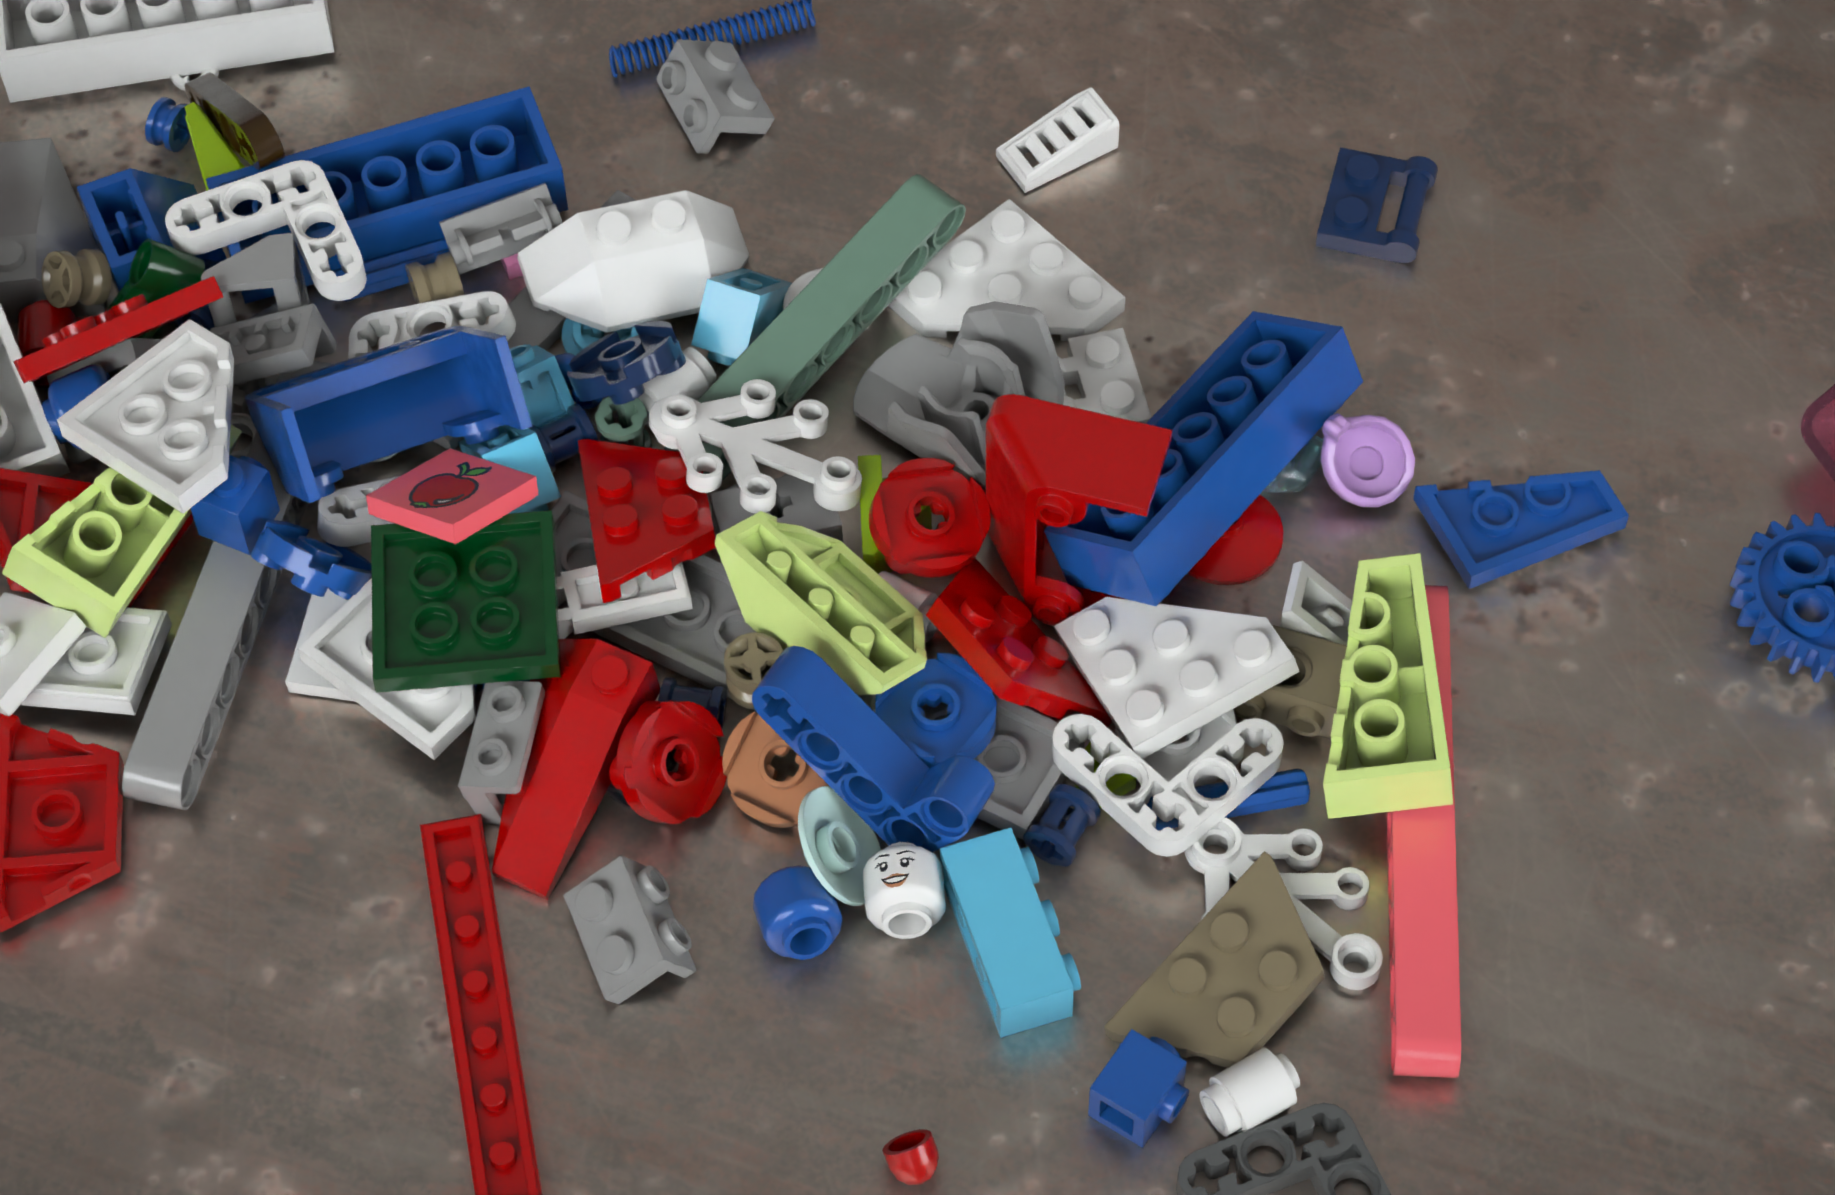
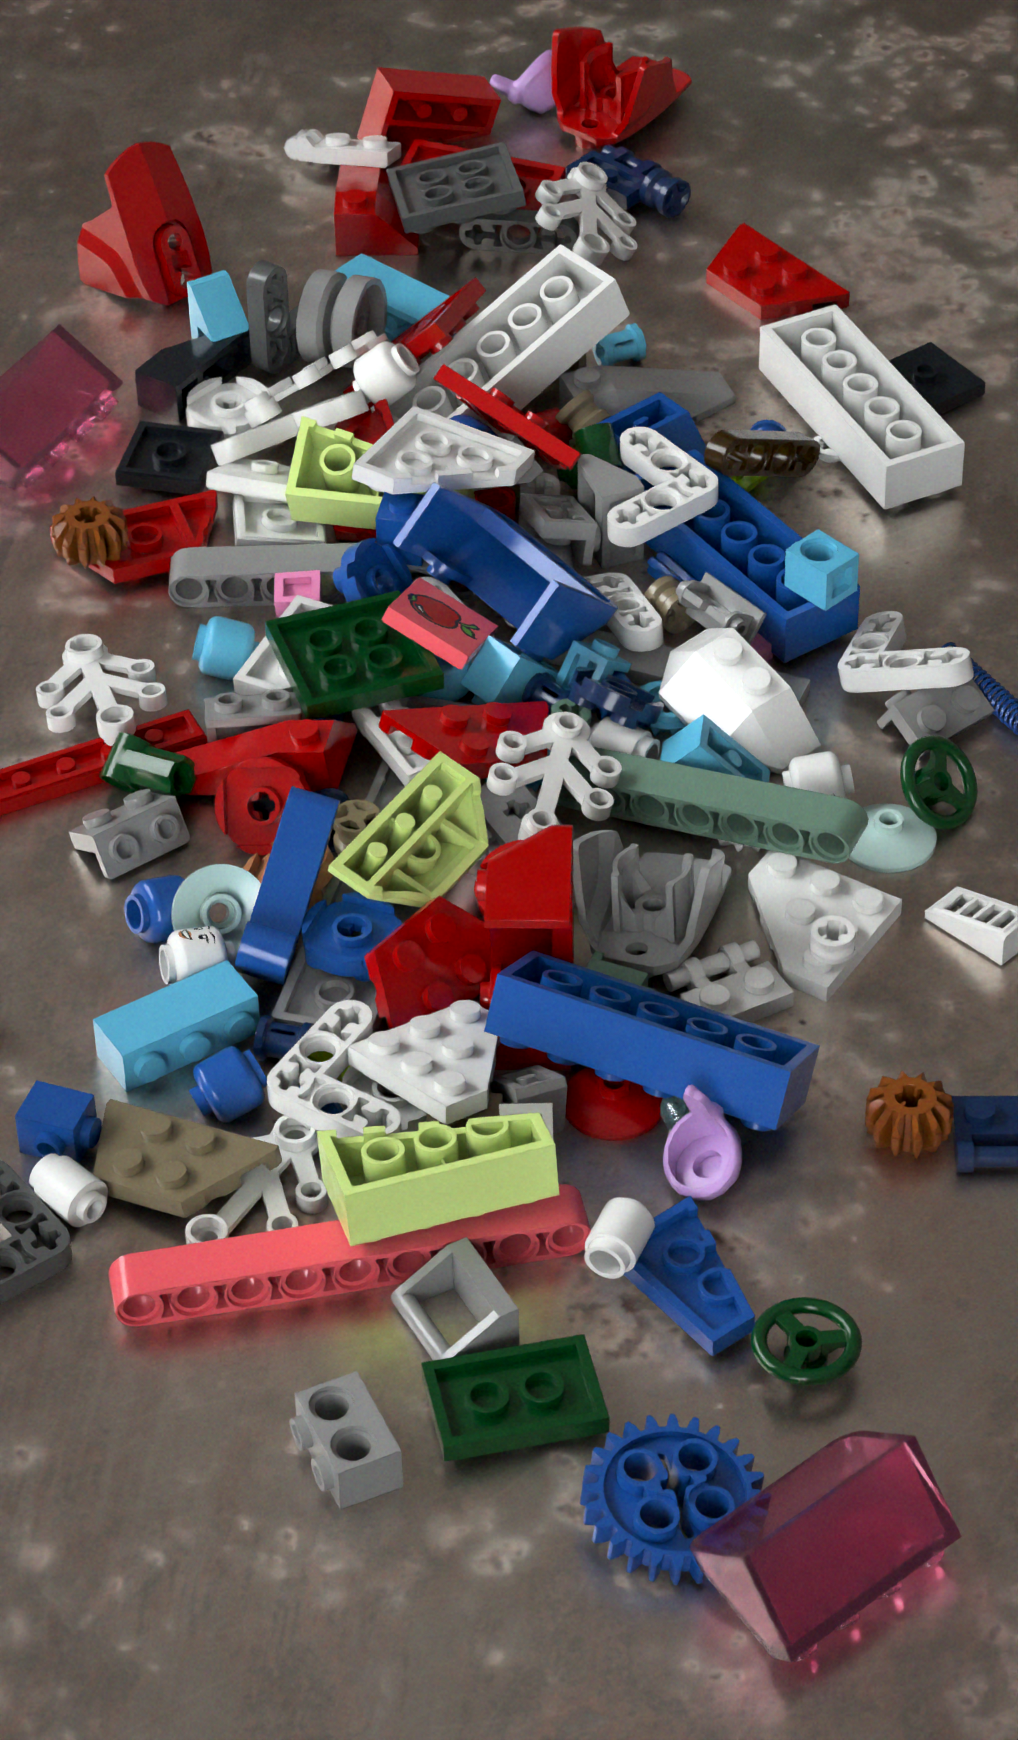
camera: 75 degrees right, 15 degrees down
none -> white plant [36,634,167,746]
none -> dark orange gear [51,496,129,569]
none -> dark green piece [99,732,197,799]
none -> blue head [188,1046,267,1124]
none -> medium azure head [192,616,260,681]
none -> bright pink plate [274,570,322,617]
none -> light grey brick [290,1371,403,1510]
none -> light grey tile [391,1237,520,1360]
none -> dark green plate [421,1334,610,1462]
none -> light grey slope [490,1064,567,1134]
none -> white brick [585,1198,655,1279]
none -> dark green piece [751,1297,862,1386]
none -> white head [782,751,855,798]
none -> medium azure brick [785,529,859,611]
none -> white bush [809,915,856,965]
none -> white beam [838,611,974,693]
none -> light aqua dish [848,803,937,873]
none -> dark orange gear [864,1071,954,1159]
none -> dark green piece [900,735,978,830]

